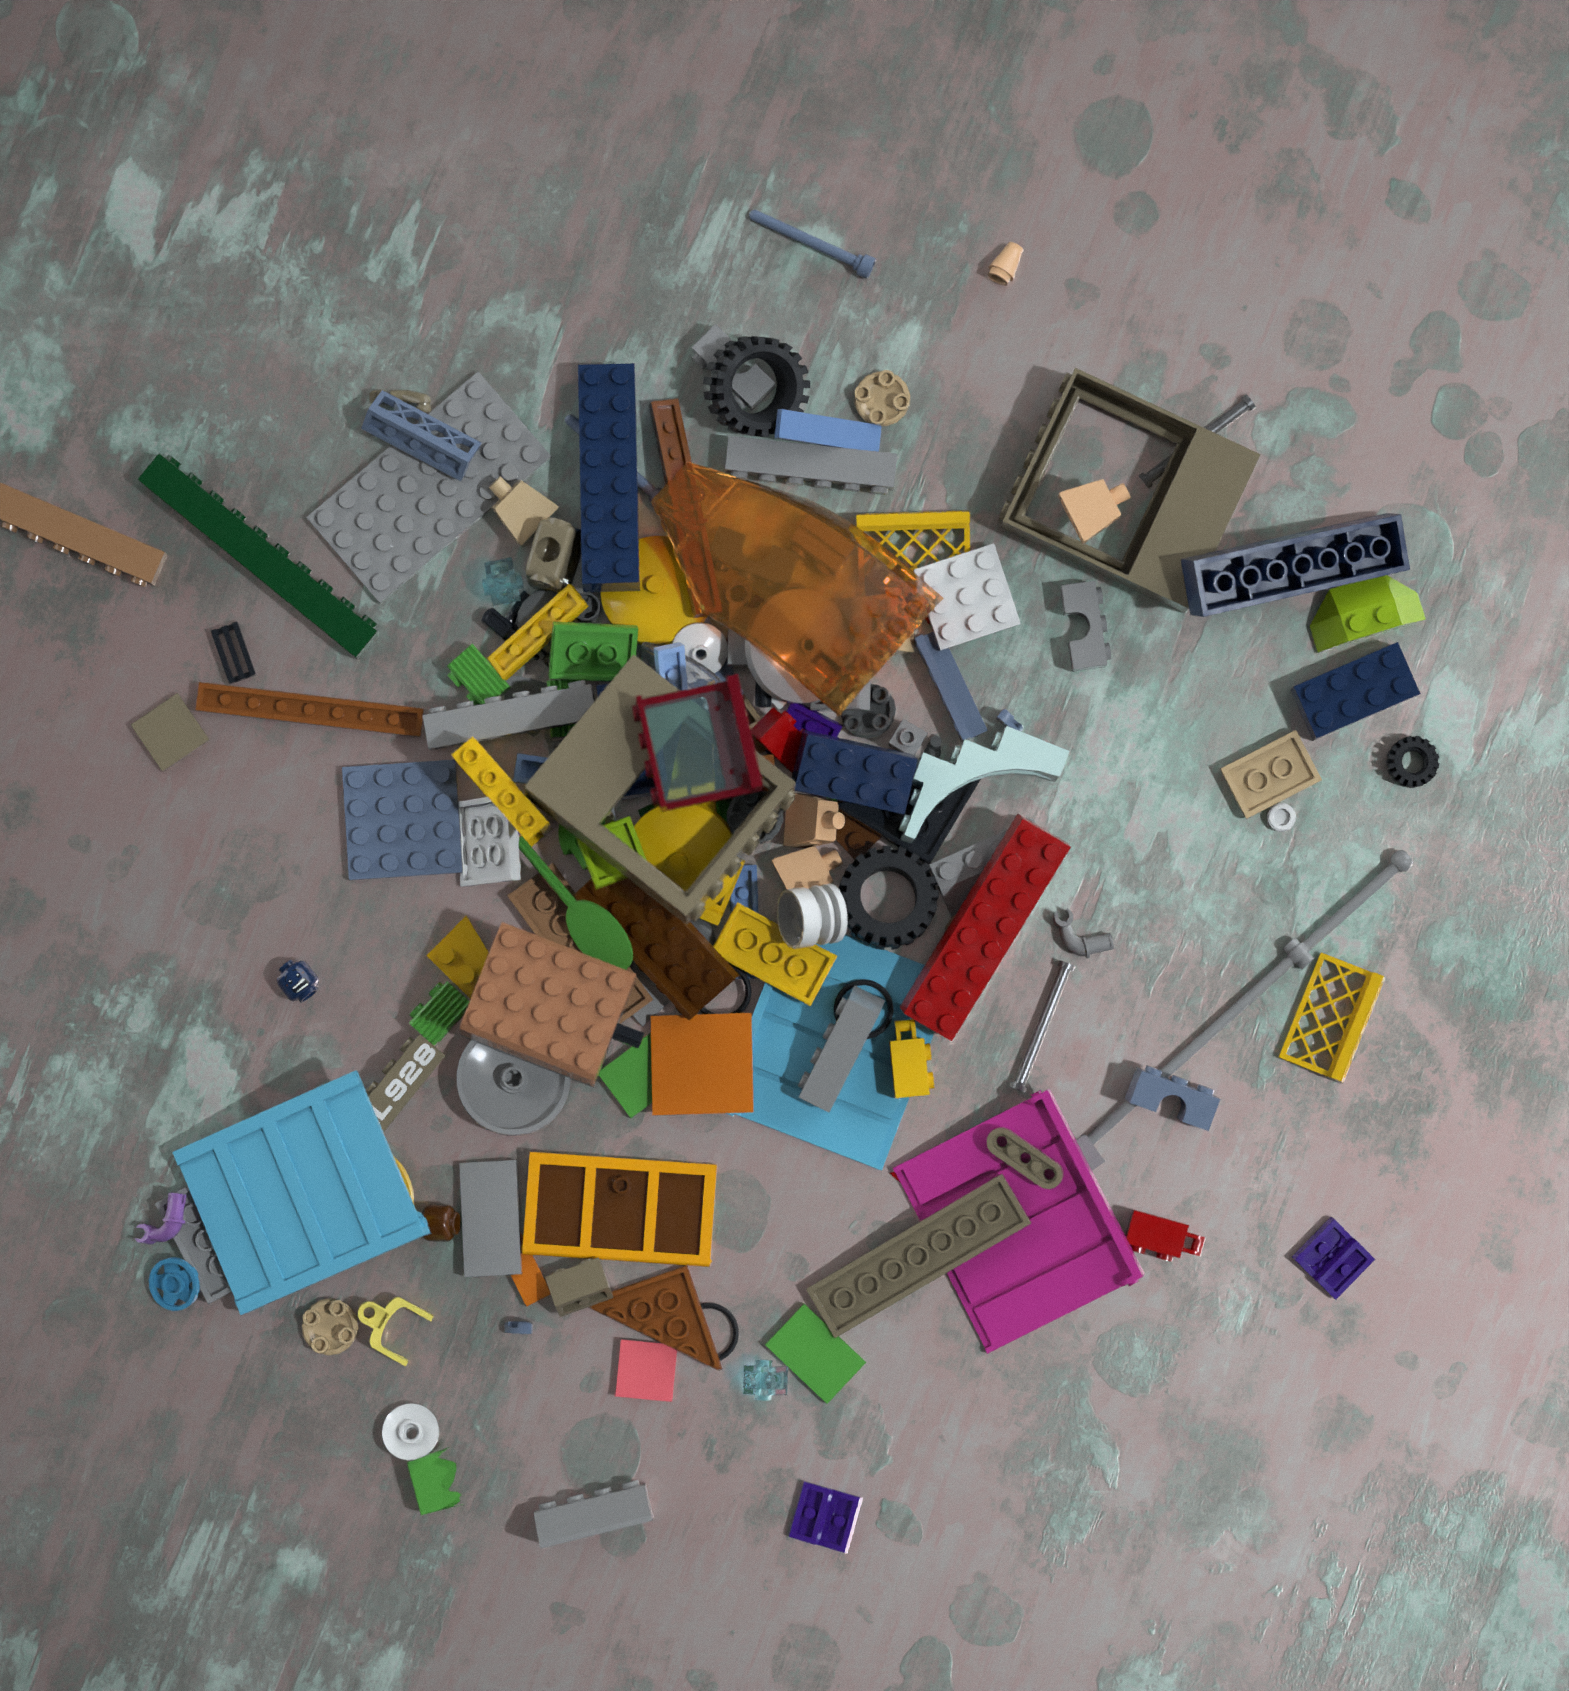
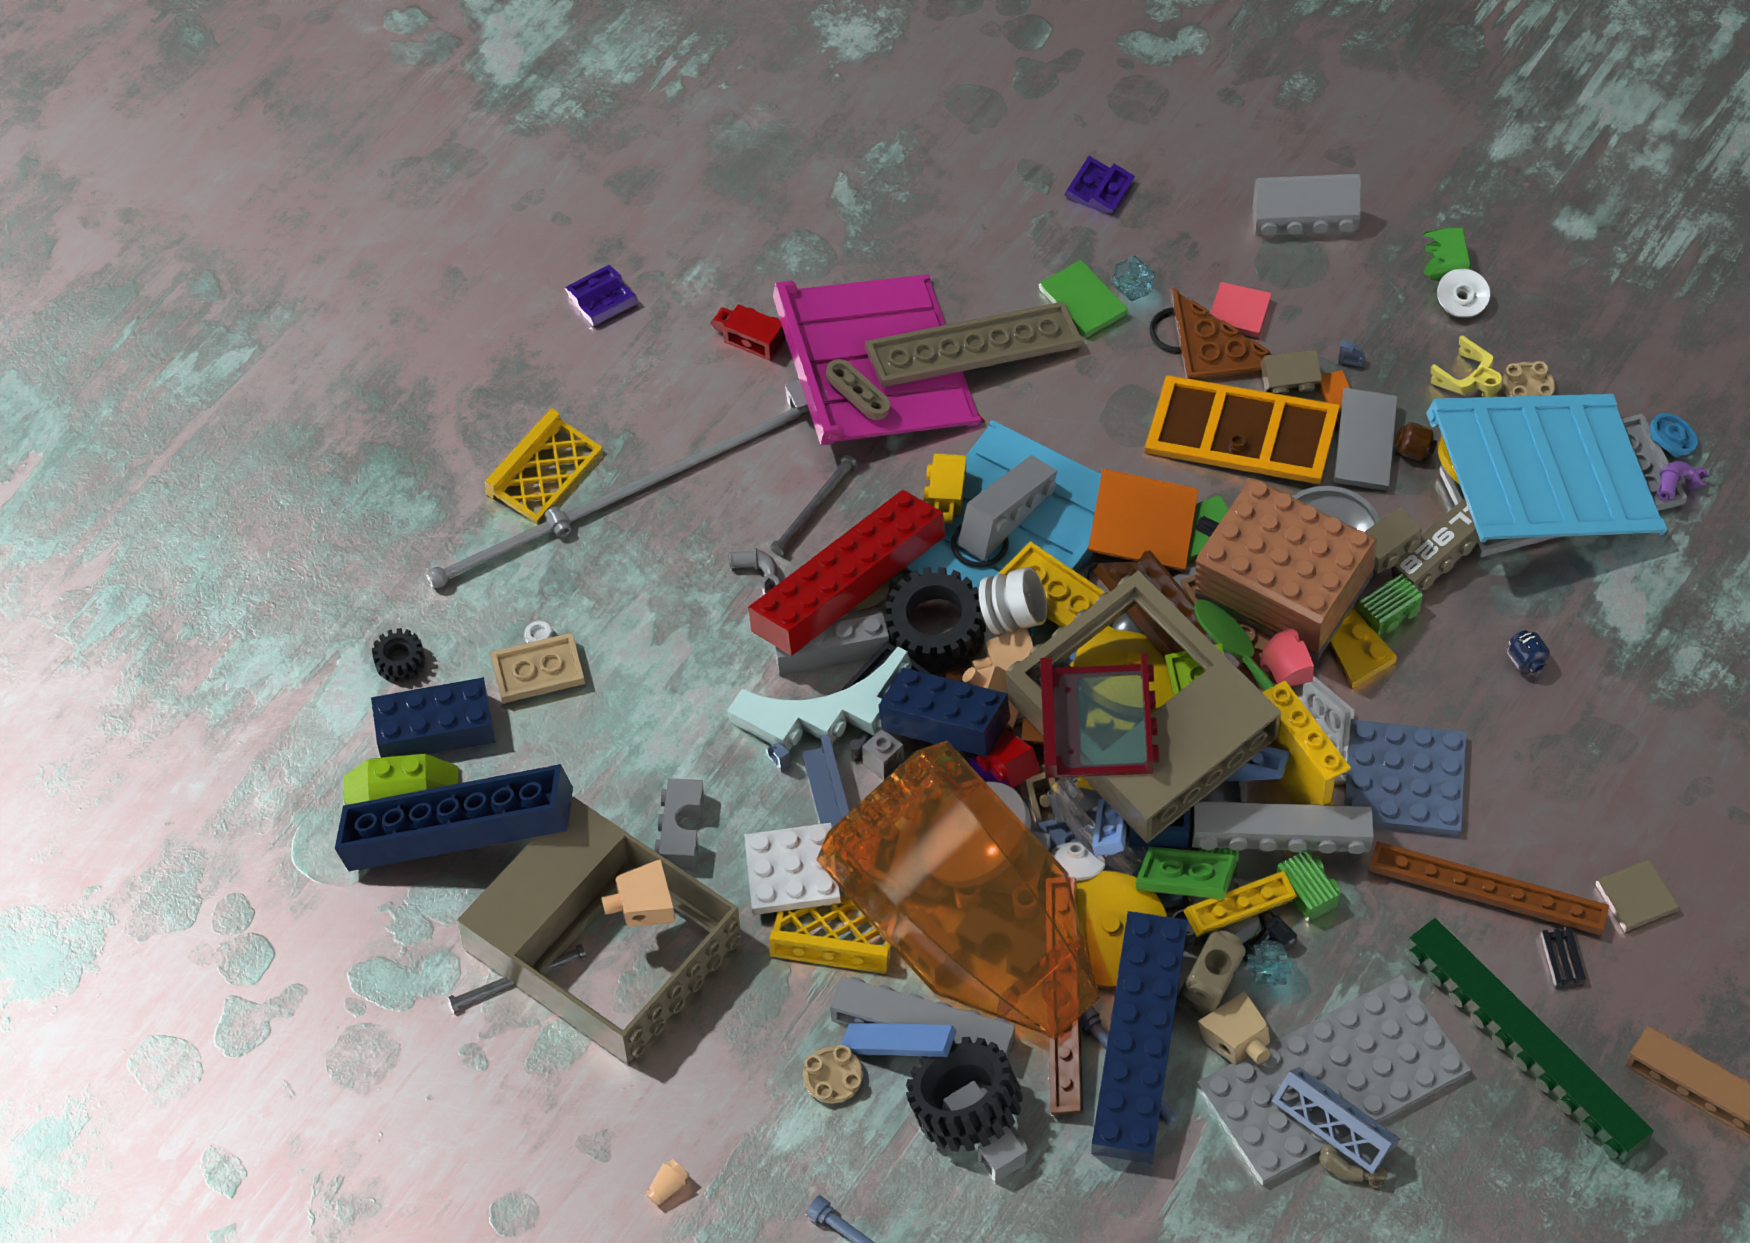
camera: 165 degrees left, 30 degrees down
sand blue arch [1125,1065,1220,1131] -> none
none -> coral brick [1260,629,1314,686]
none -> dark tan brick [1365,506,1422,573]

